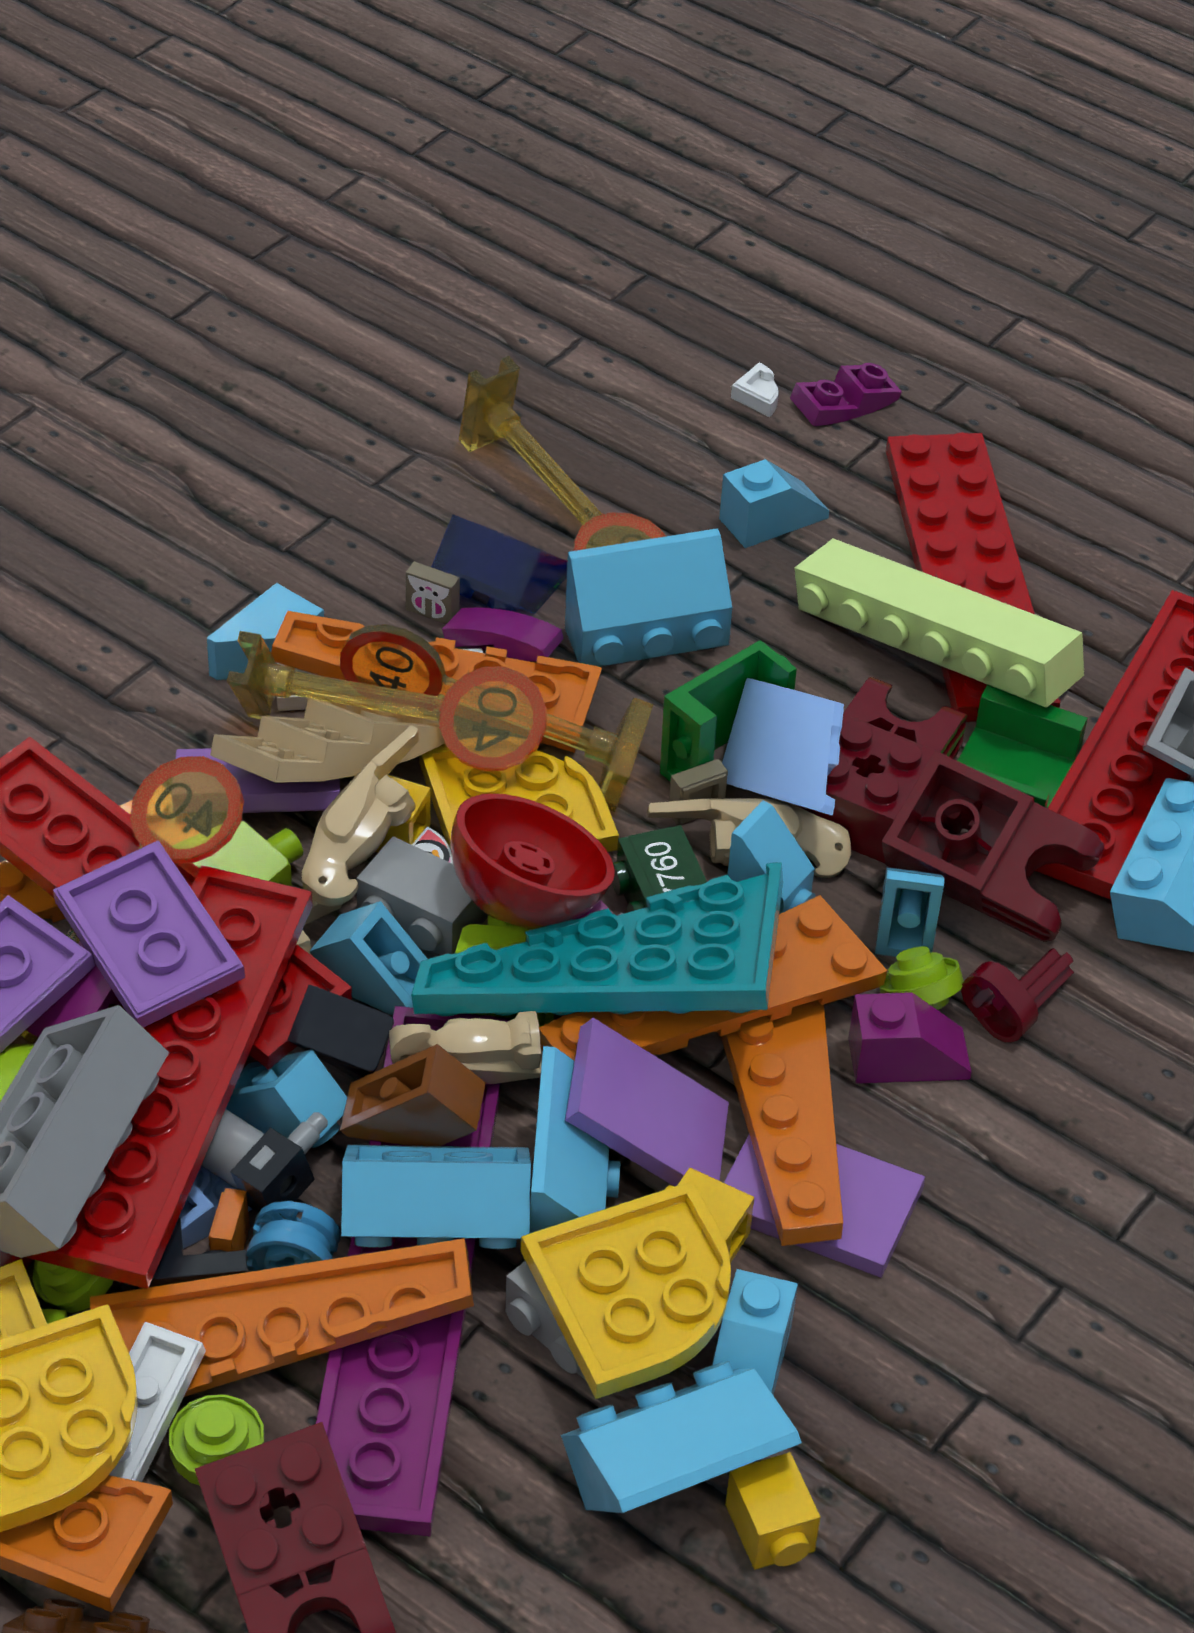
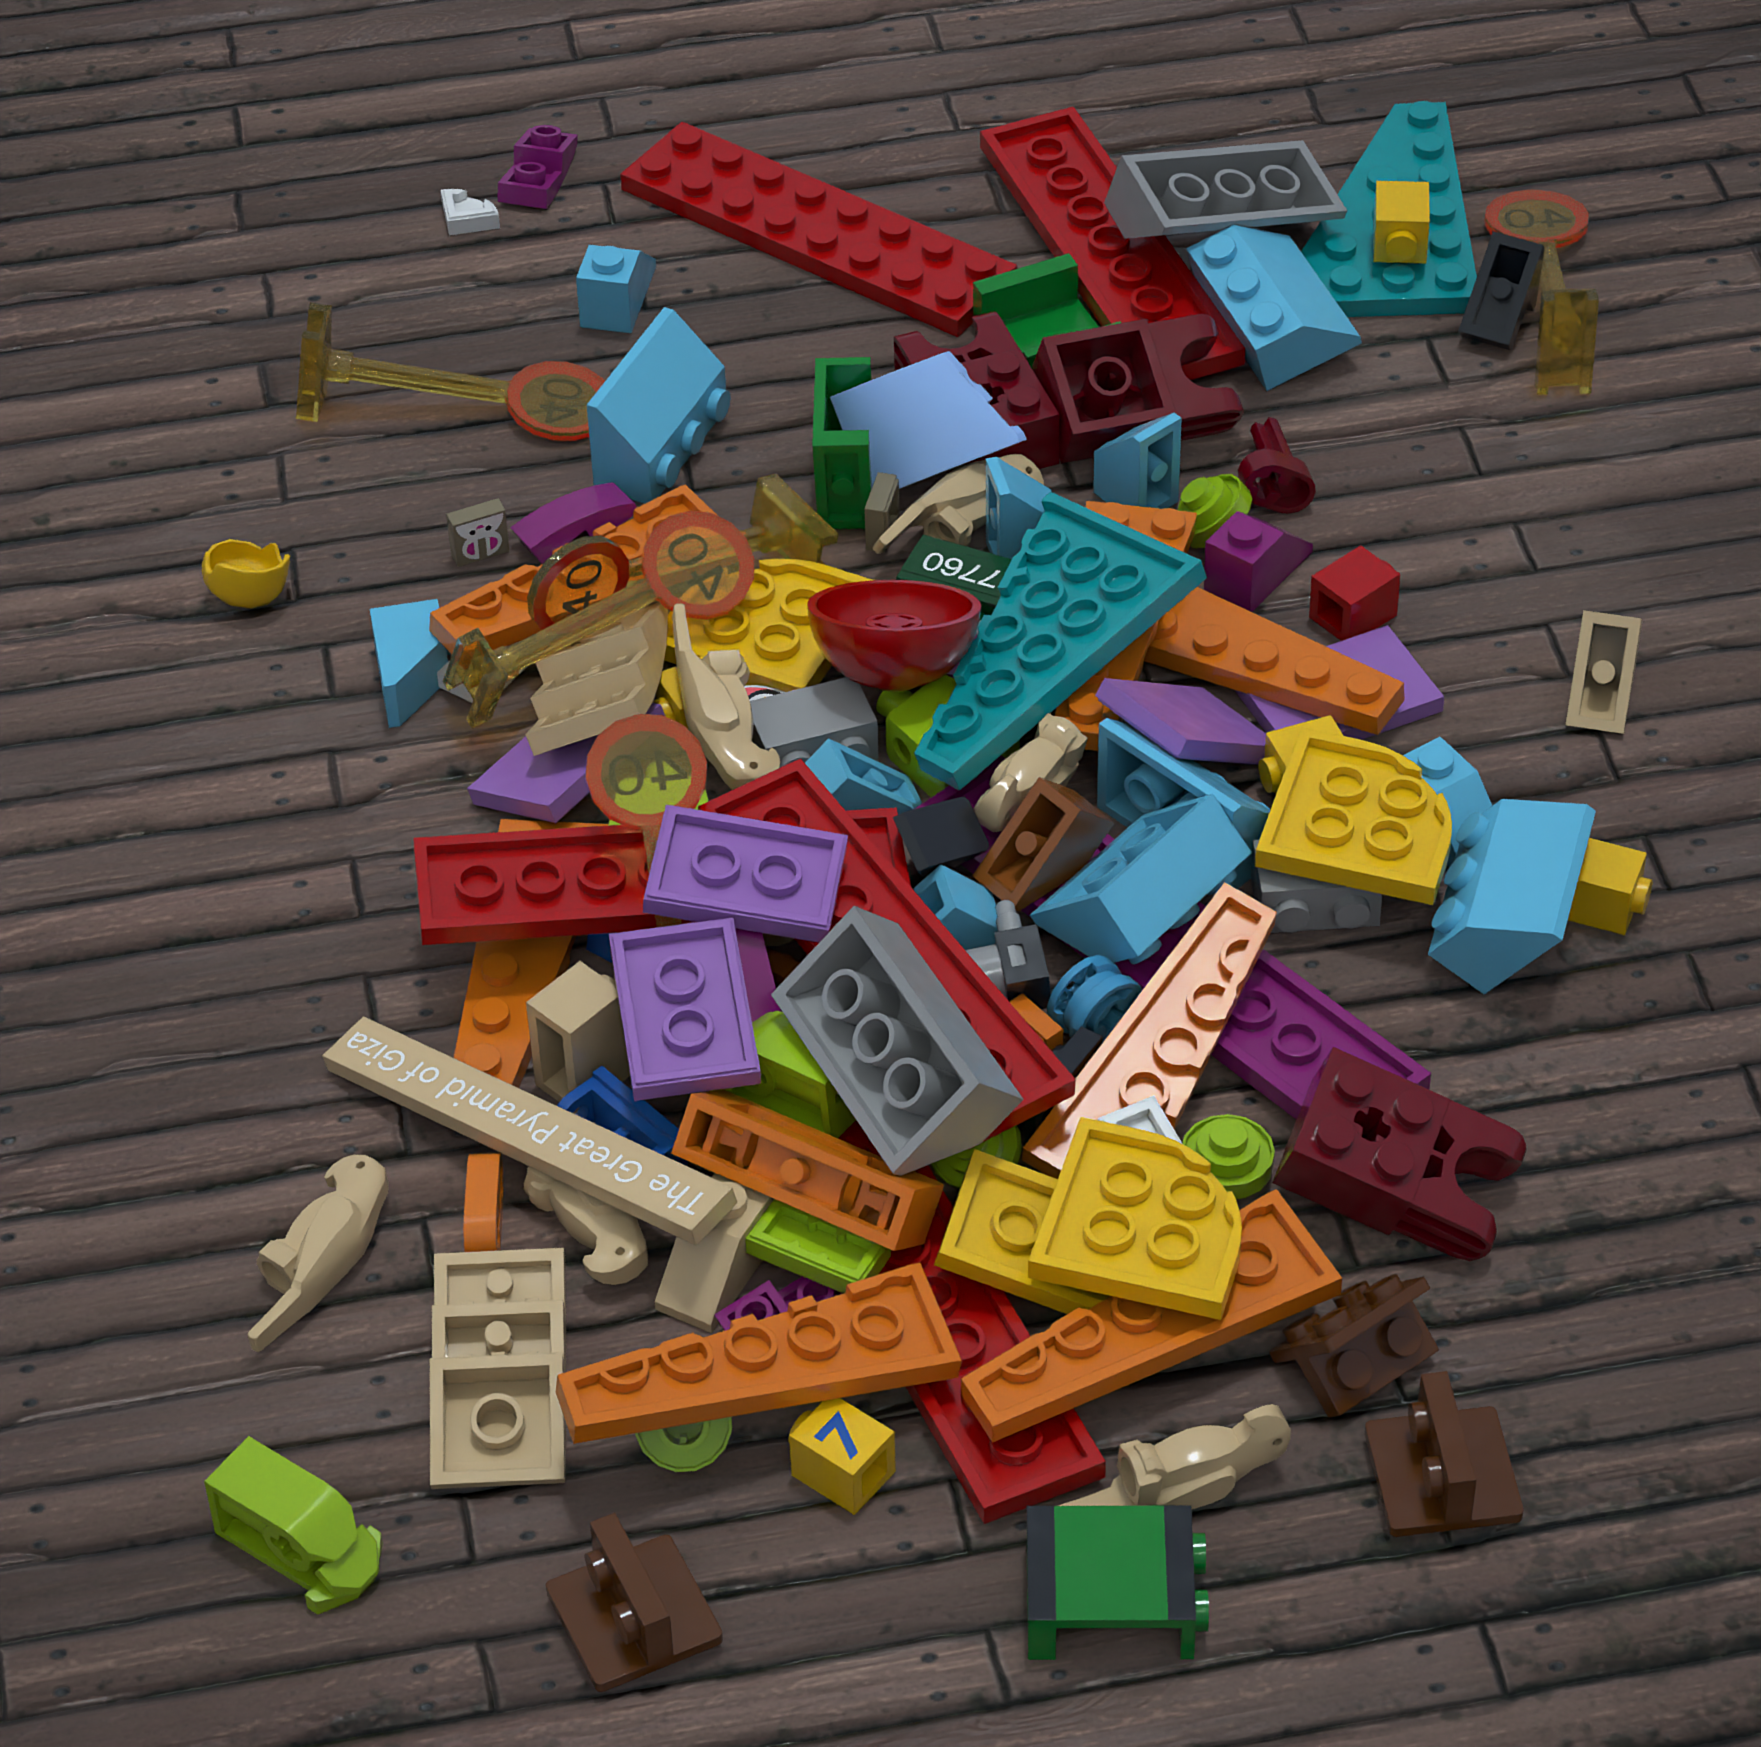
camera: 45 degrees left, 0 degrees up
clear blue slope [431,514,568,614] -> none
yellowish green brick [794,538,1084,708] -> none
none -> yellow hair [201,539,291,609]
none -> red brick [1309,545,1401,641]
none -> tan slope [1566,610,1643,734]

